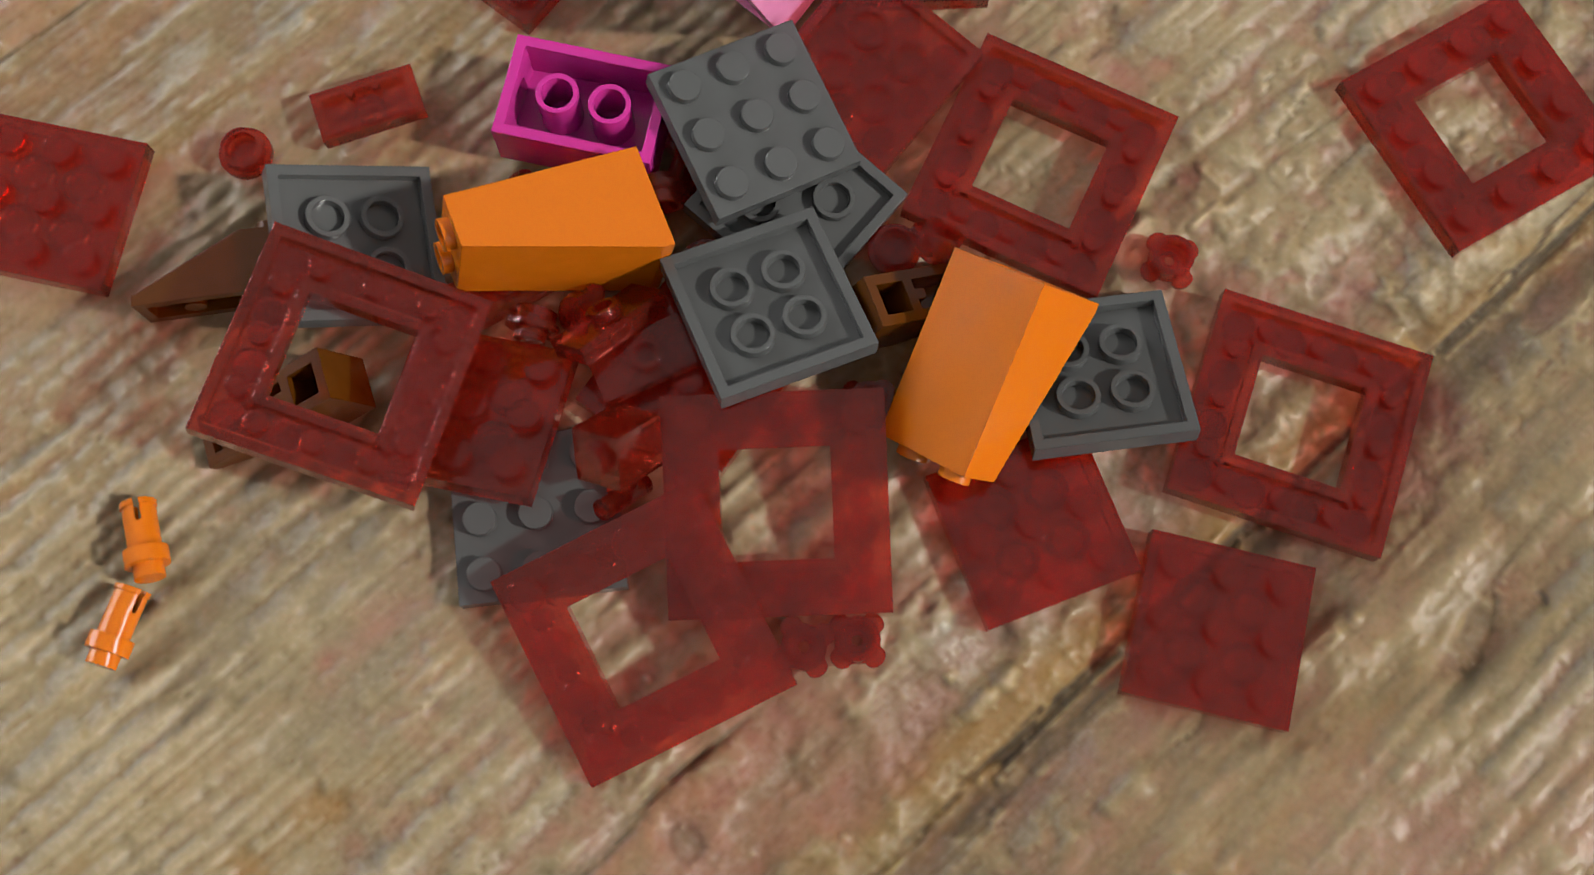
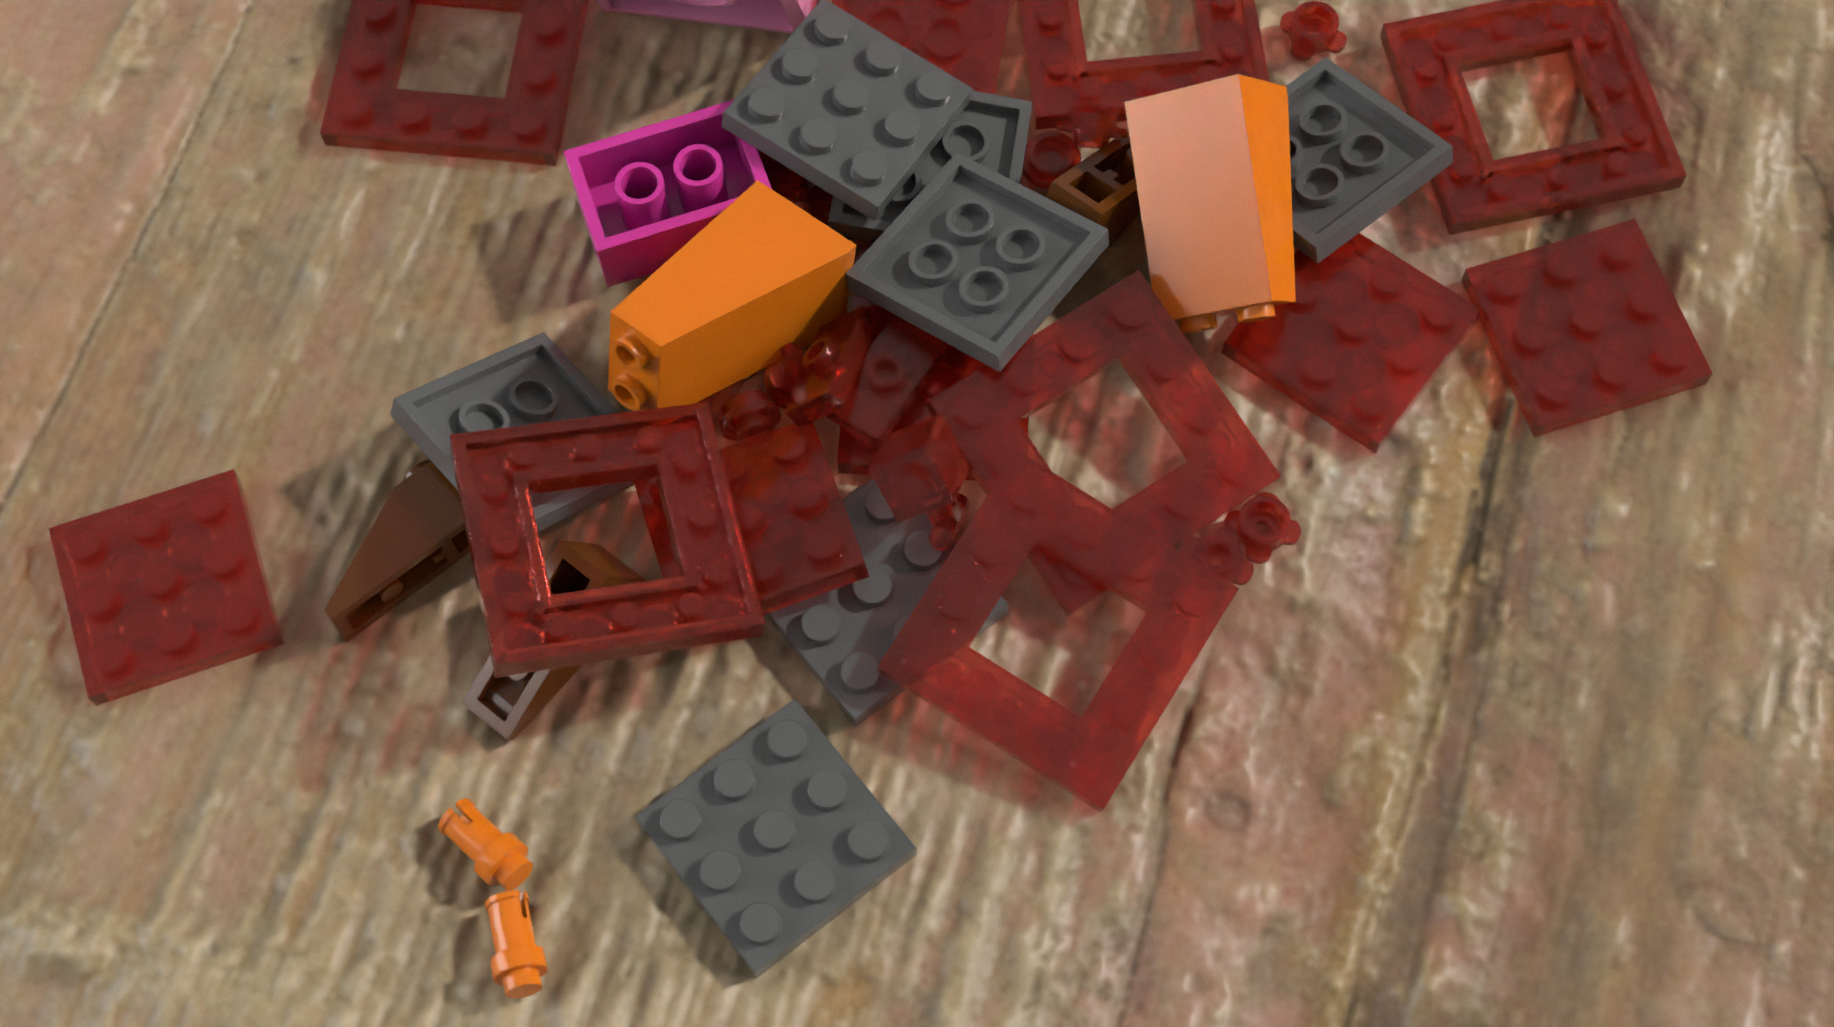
camera: 25 degrees left, 10 degrees down
clear red plate [219,127,274,180] -> none
clear red plate [309,64,429,149] -> none
none -> dark grey plate [635,698,917,978]

